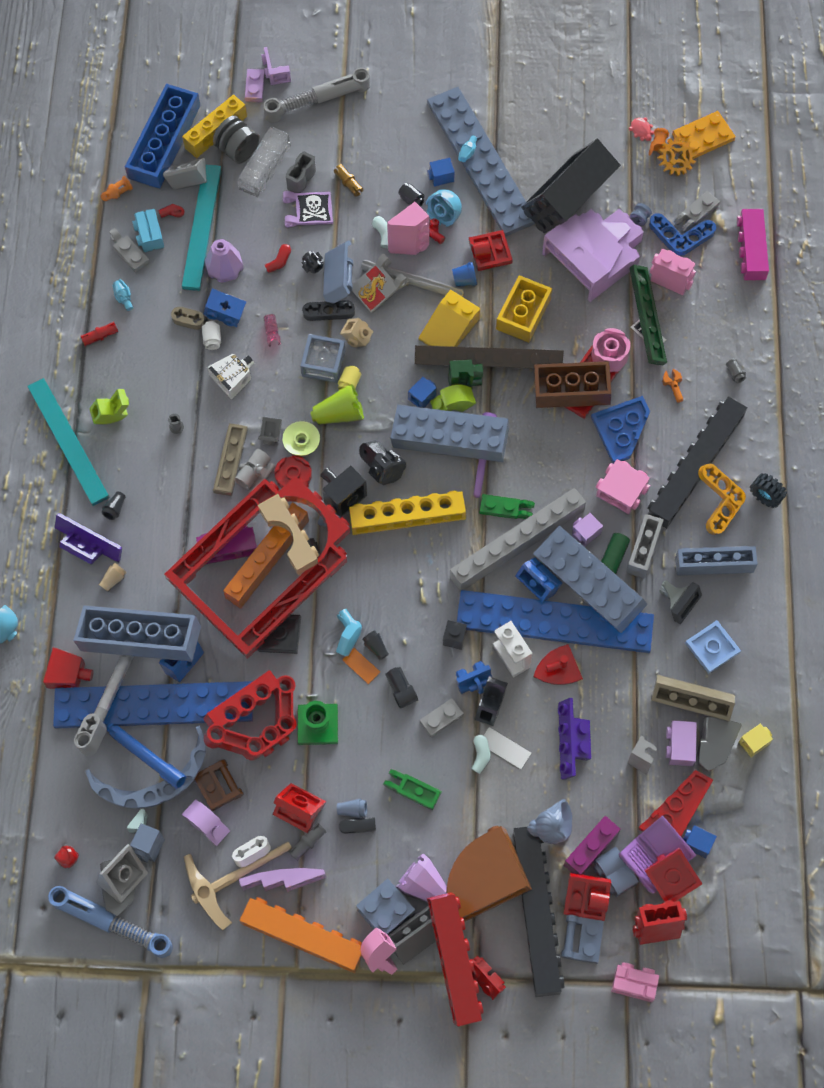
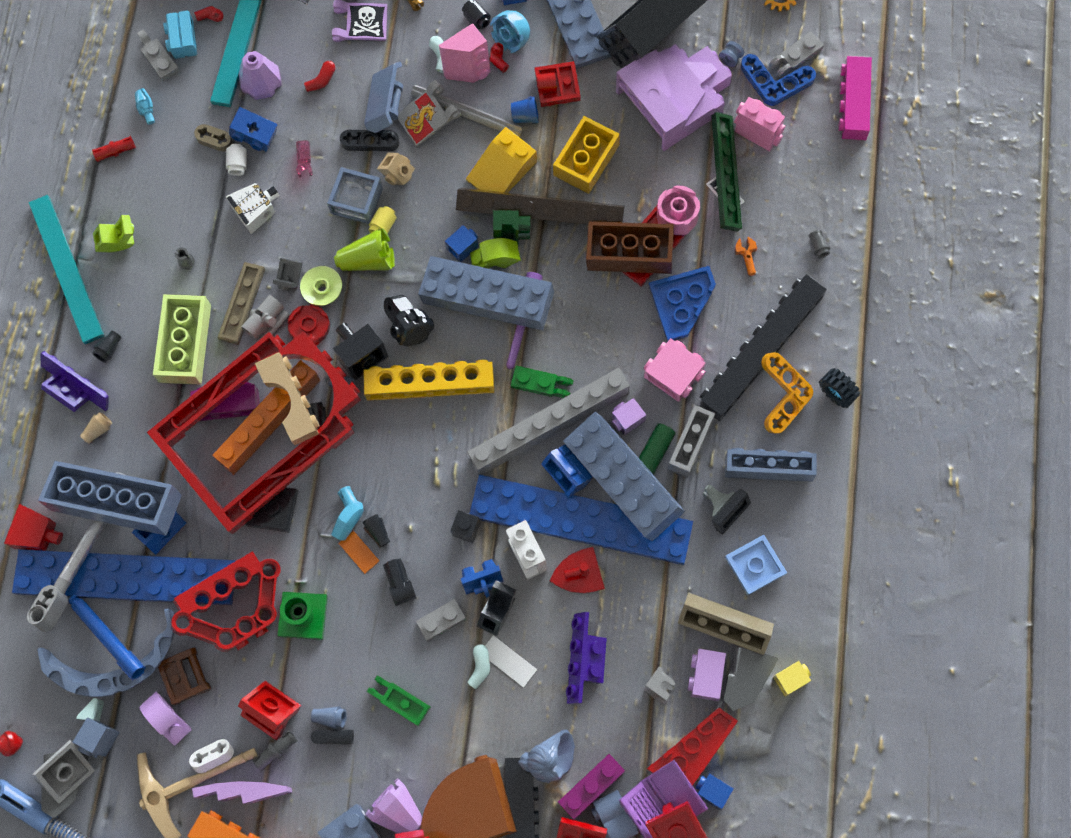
camera: 10 degrees right, 5 degrees up
black gear [301,251,324,274] -> none
none -> yellowish green brick [153,294,211,385]

